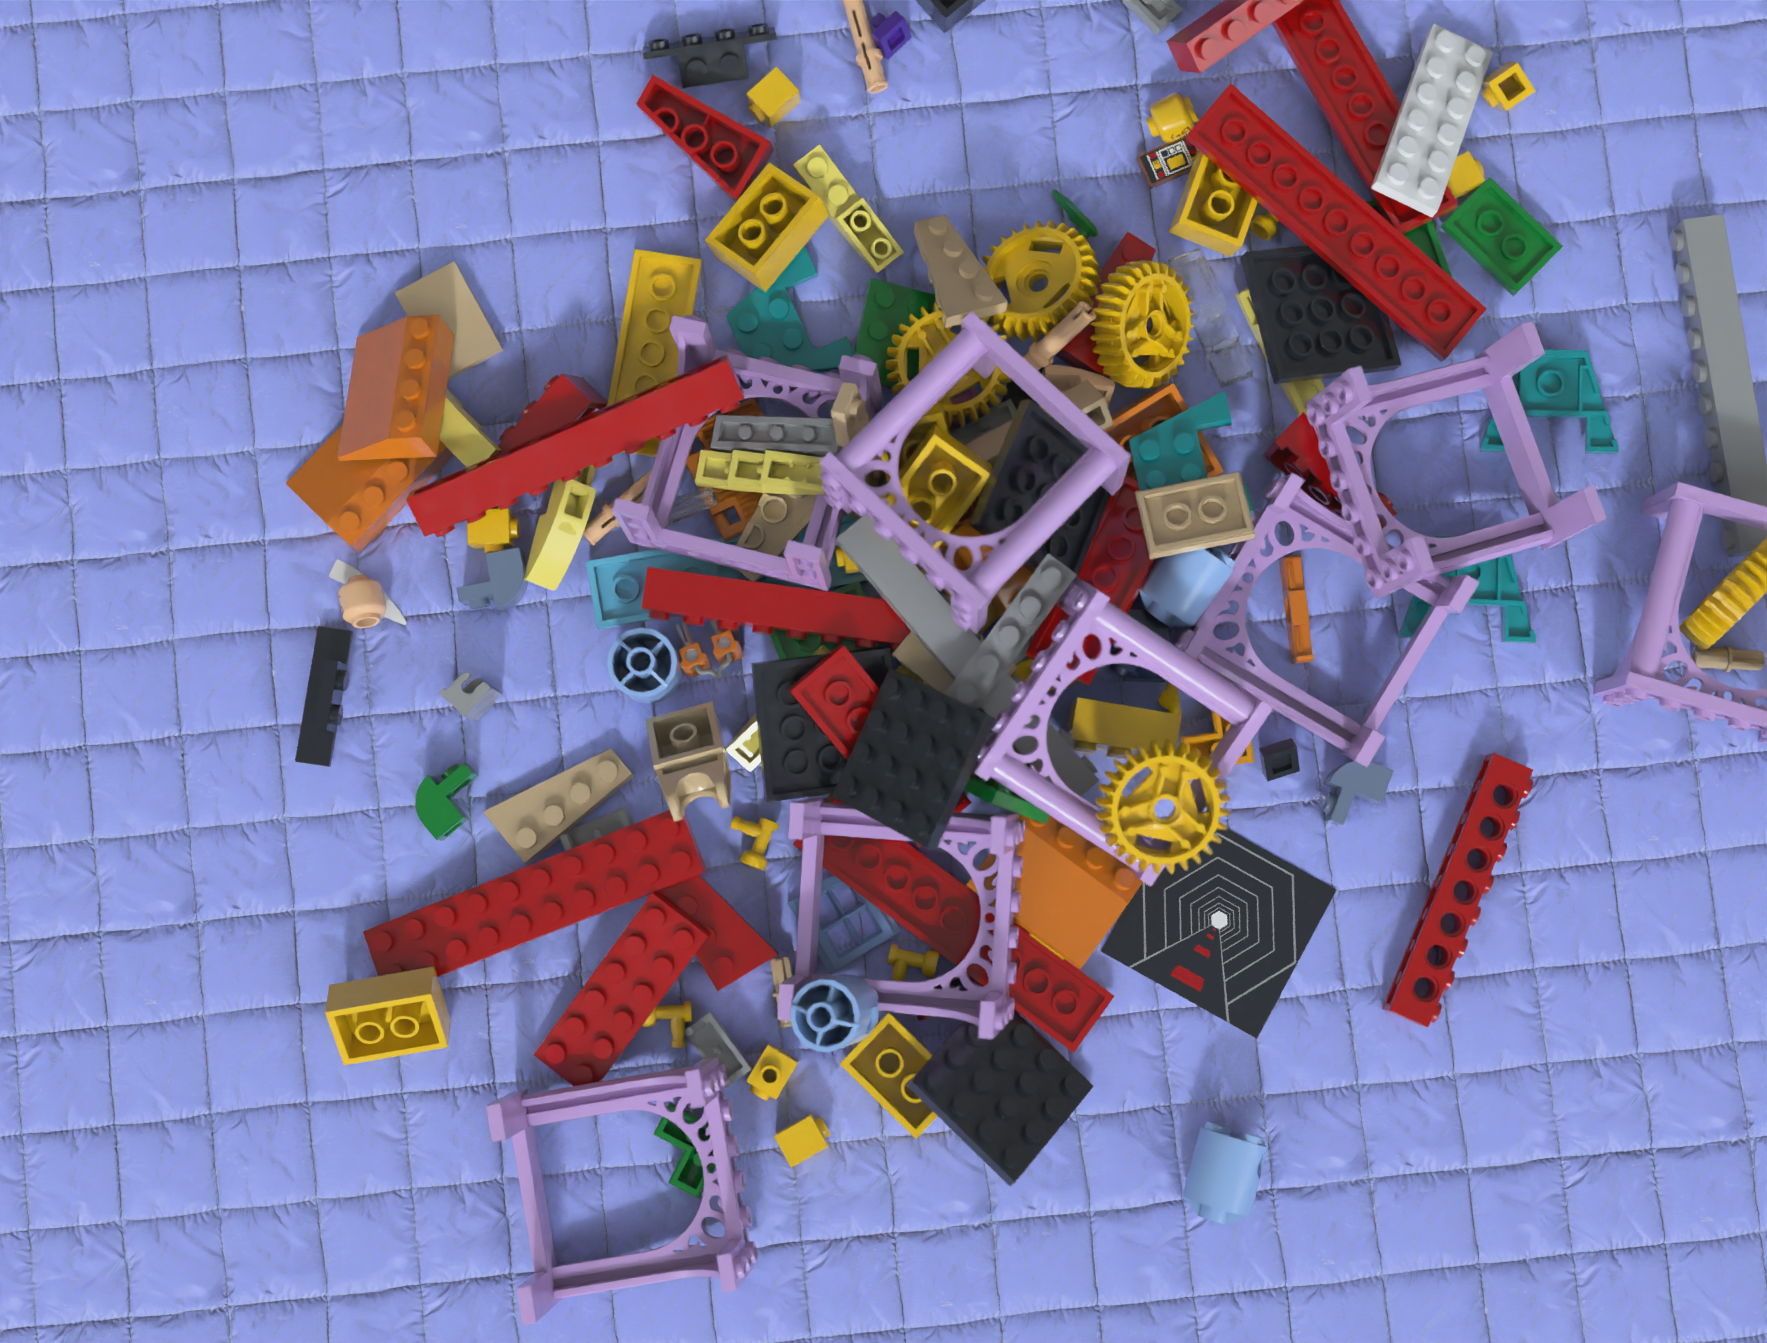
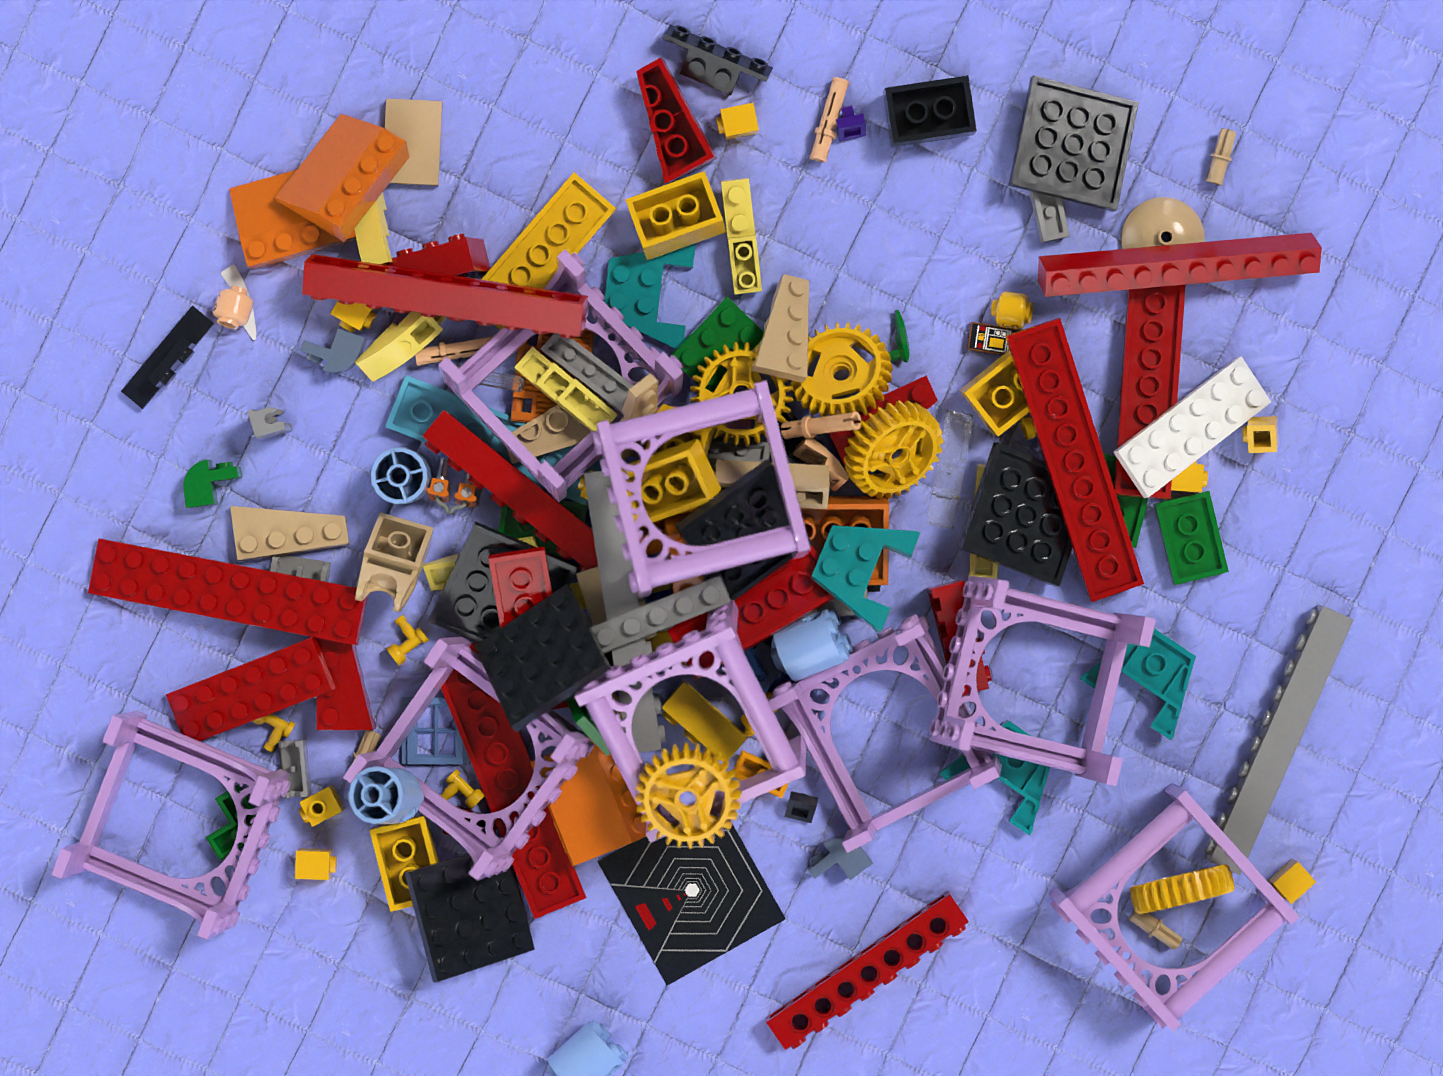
camera: 30 degrees right, 5 degrees up
yellow brick [325,967,451,1065] -> none
tan tile [1135,471,1255,559] -> none
orange piece [1279,555,1314,664] -> none

